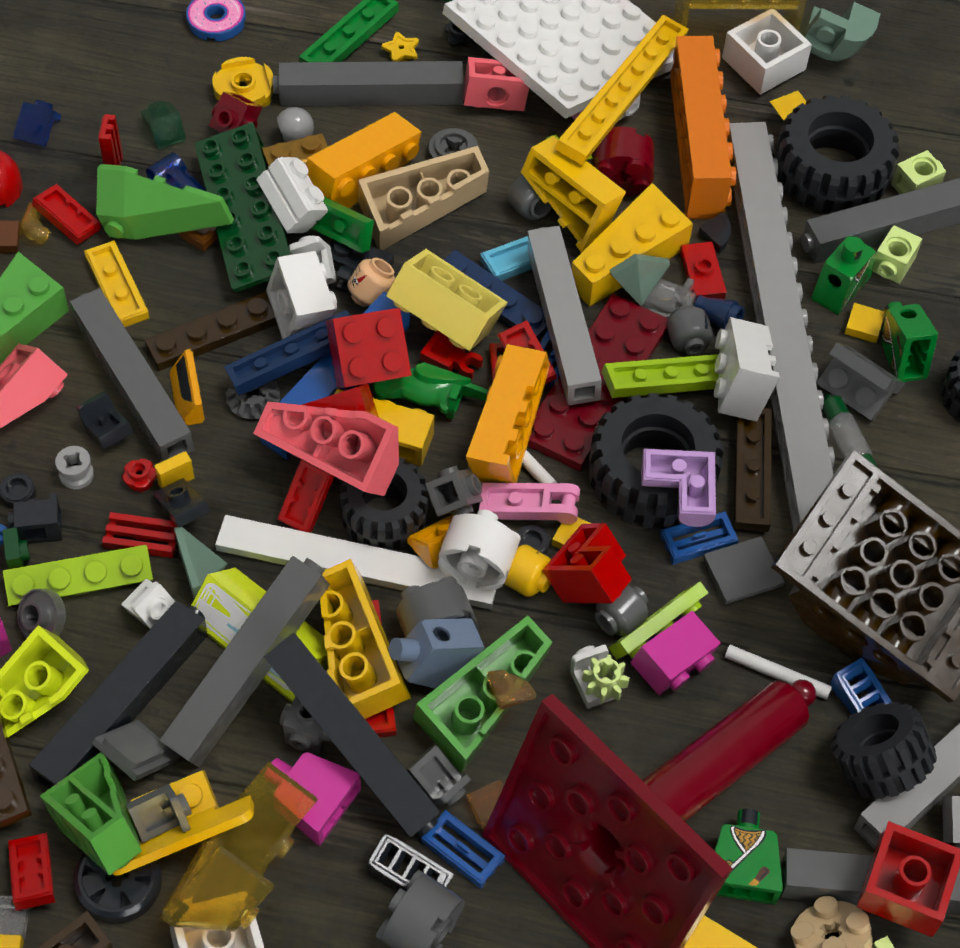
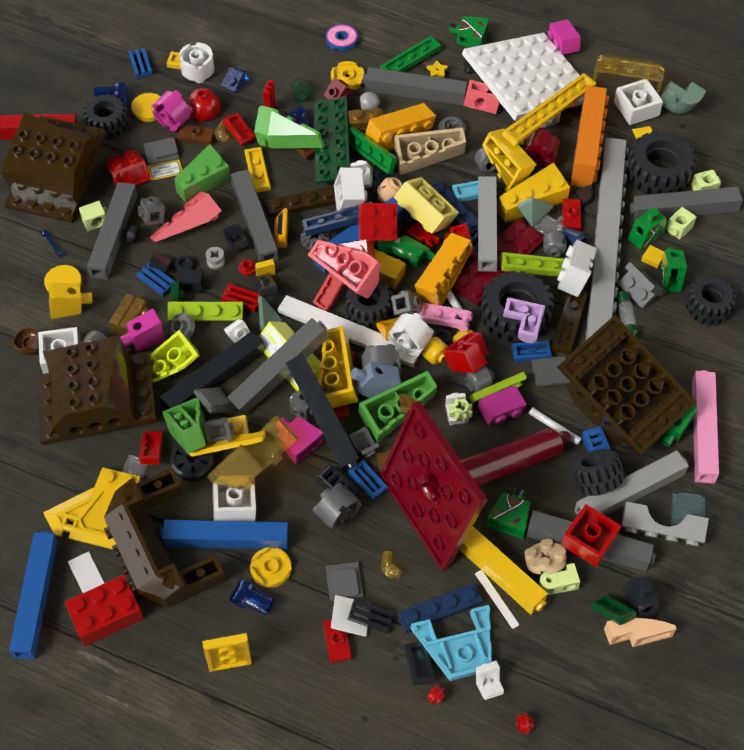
camera: 15 degrees right, 0 degrees up
white brick [256,157,328,233] -> none

